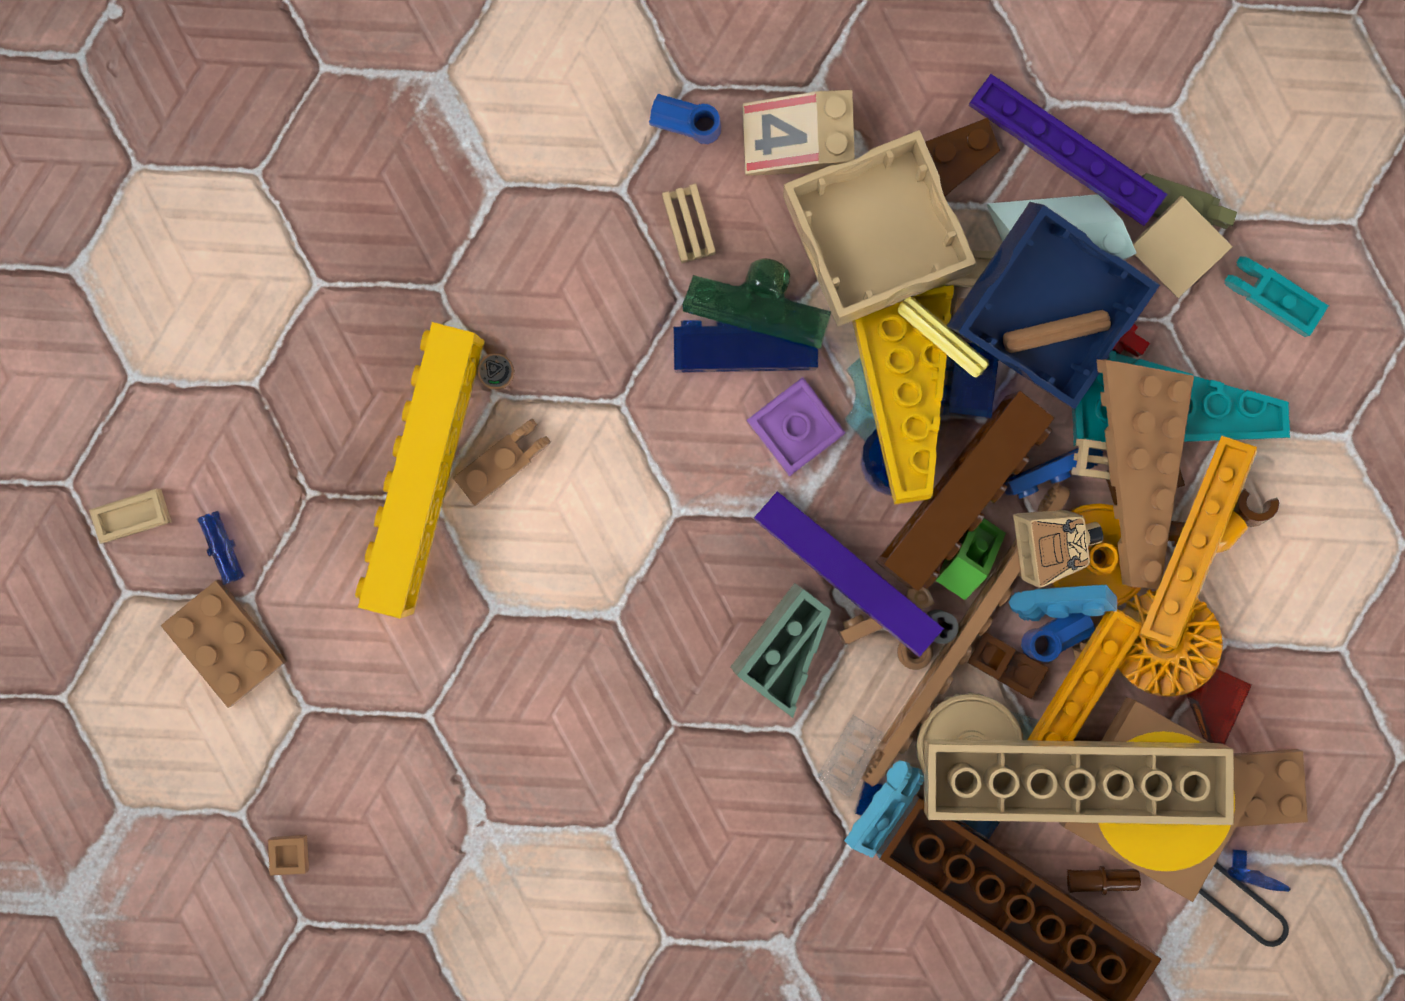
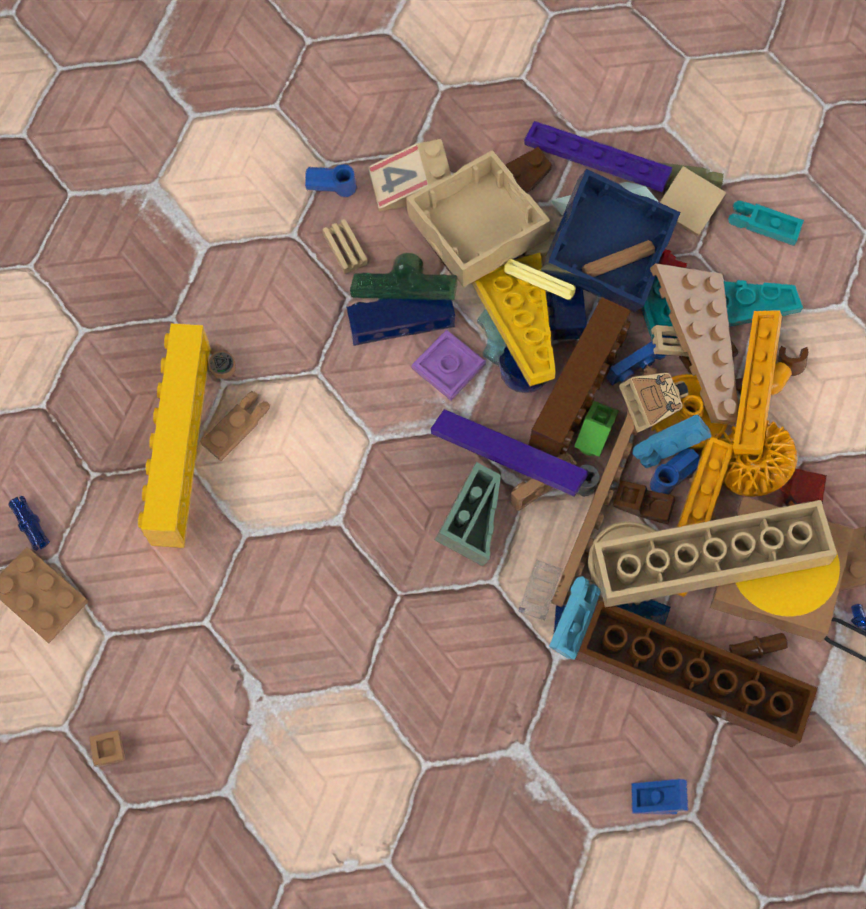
camera: 10 degrees left, 20 degrees down
medium nougat plate [897,642,933,670] -> none

